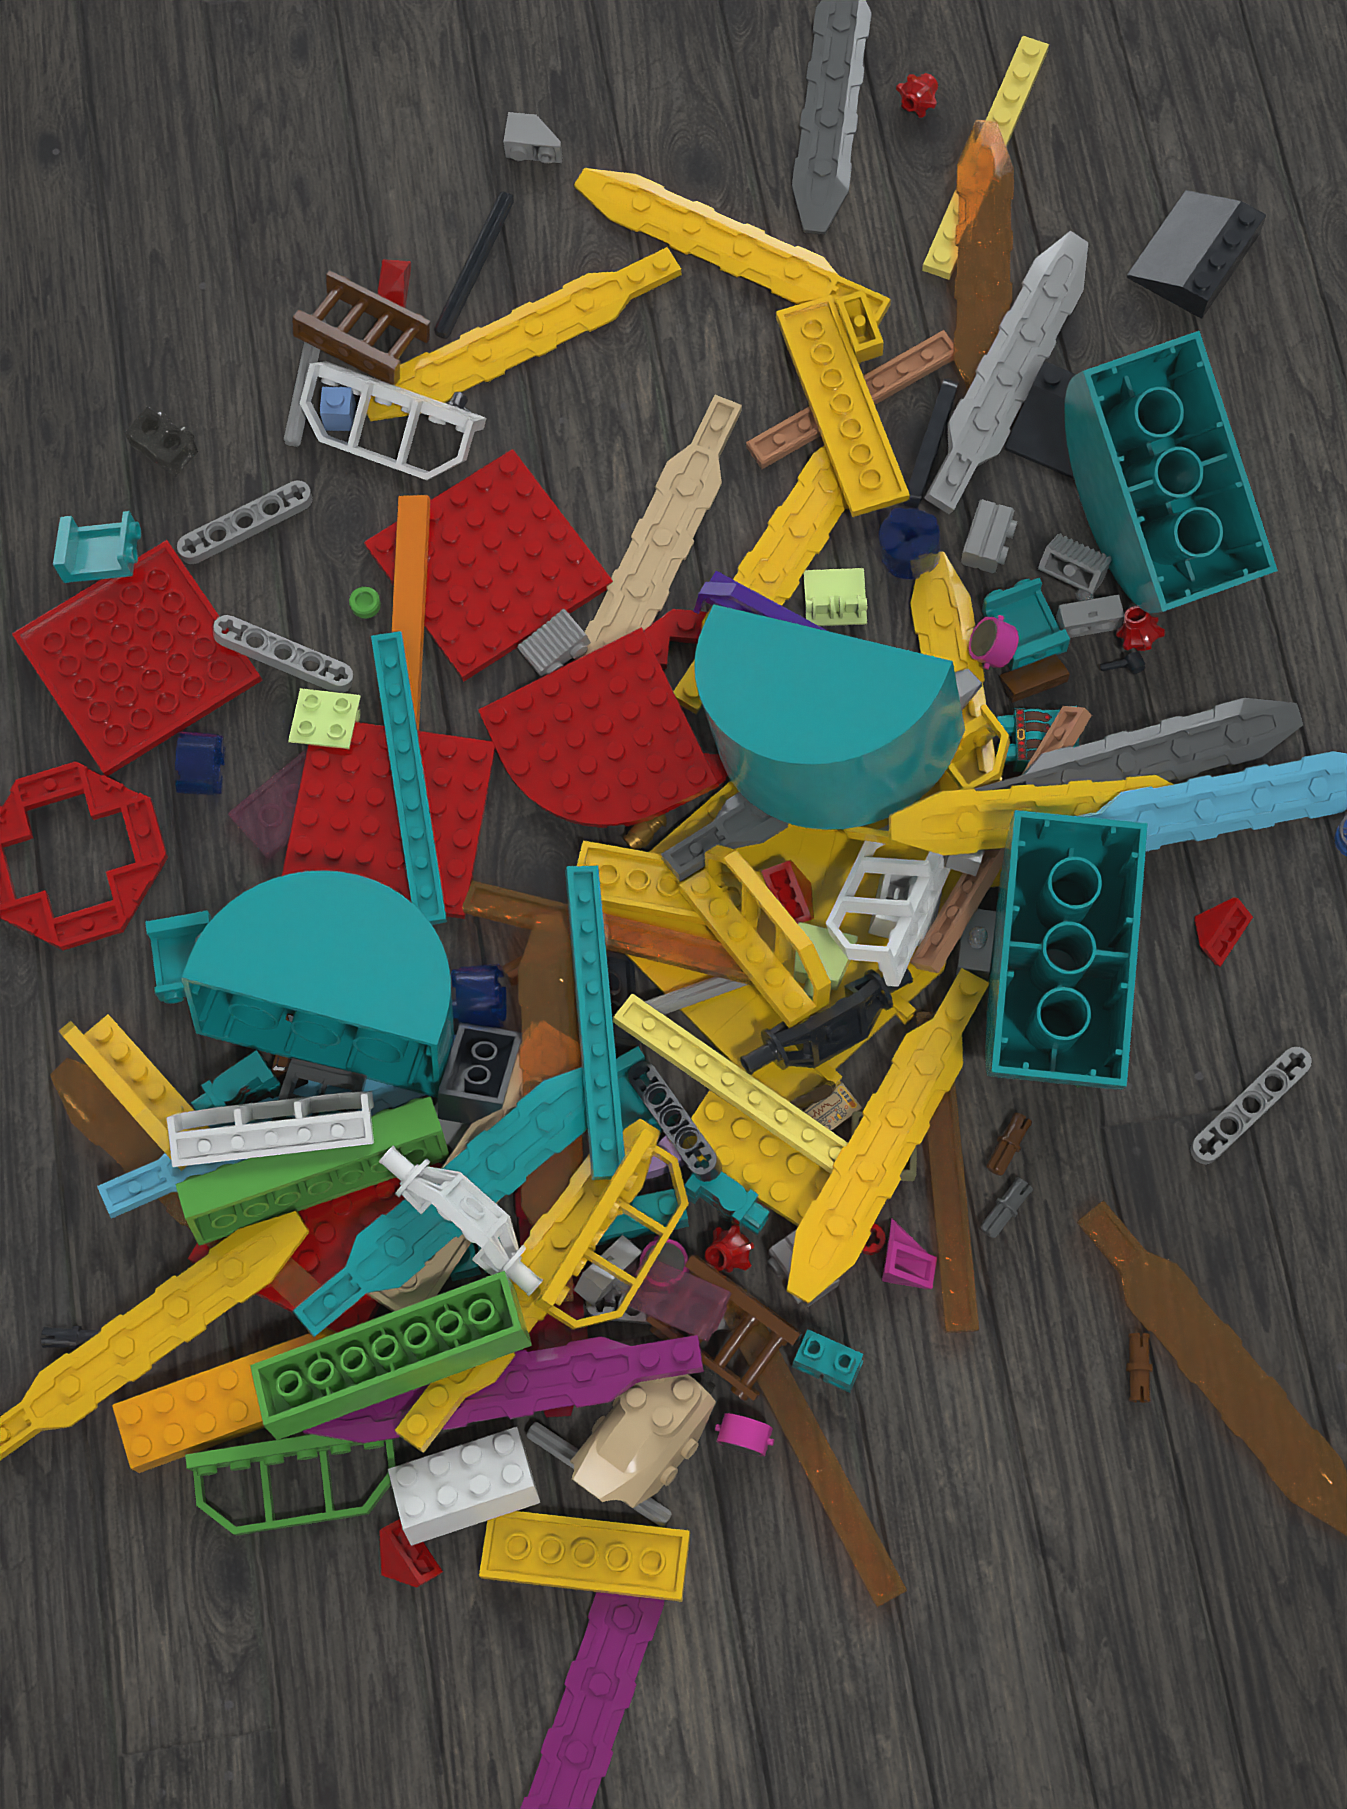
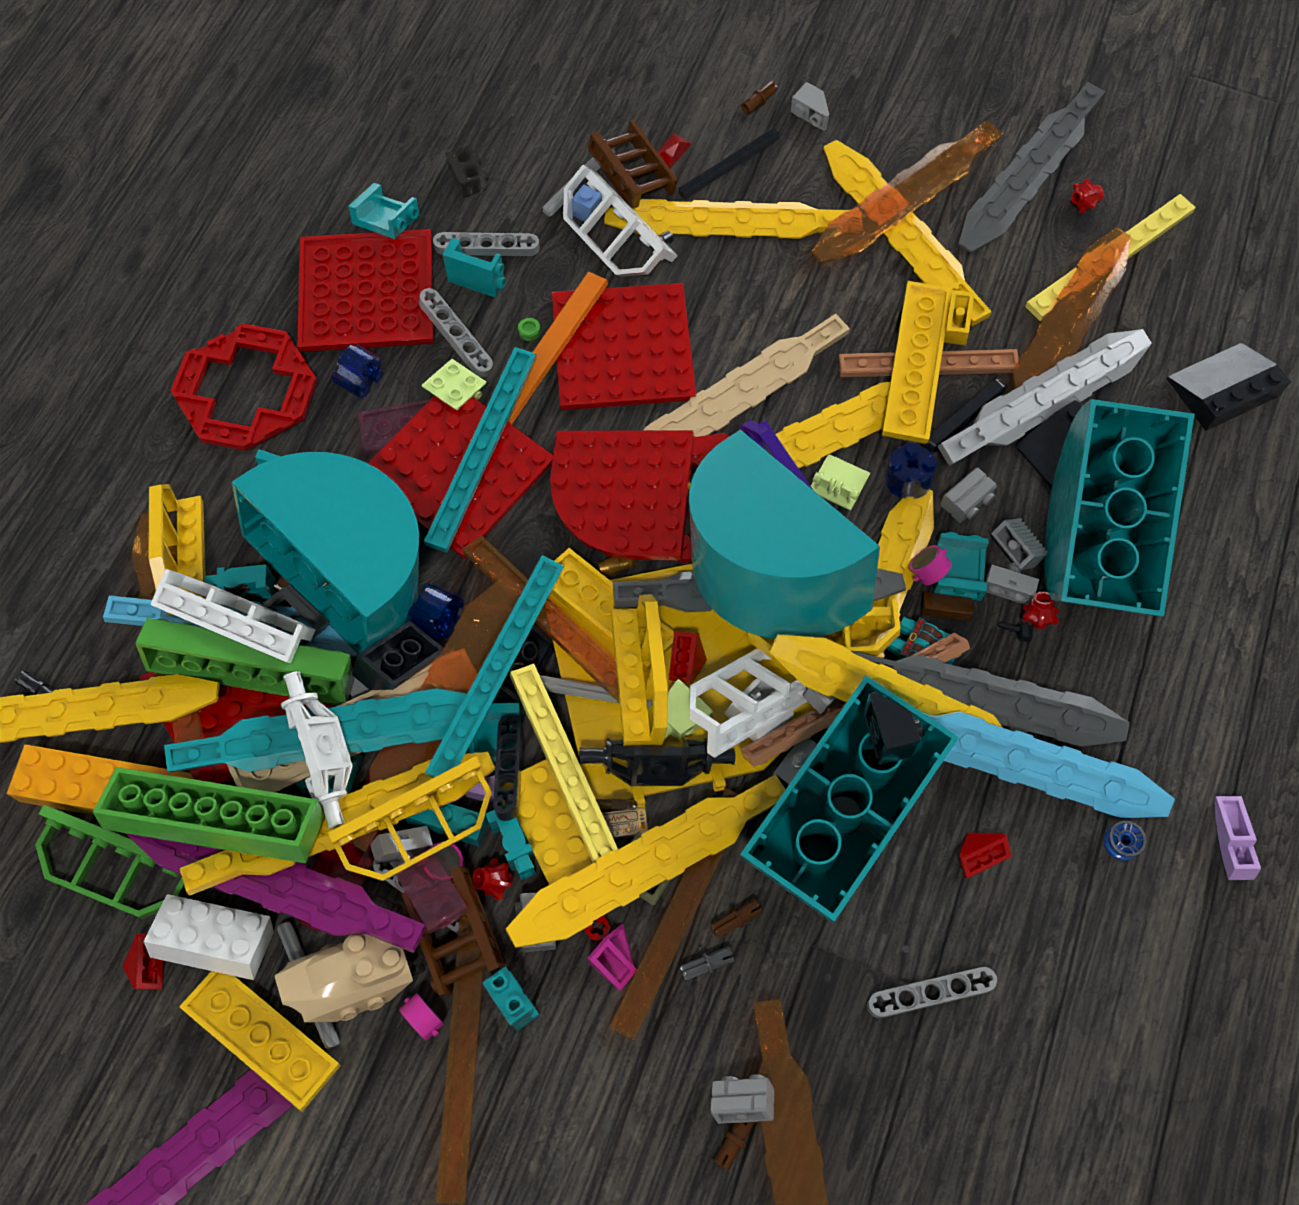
camera: 25 degrees right, 5 degrees down
light grey brick [517,609,591,678] -> none
none -> teal panel [443,238,506,298]
none -> light grey brick [711,1075,775,1124]
none -> reddish brown axle [741,81,778,115]
none -> clear orange plate [811,120,1002,264]
none -> black slope [863,692,923,765]

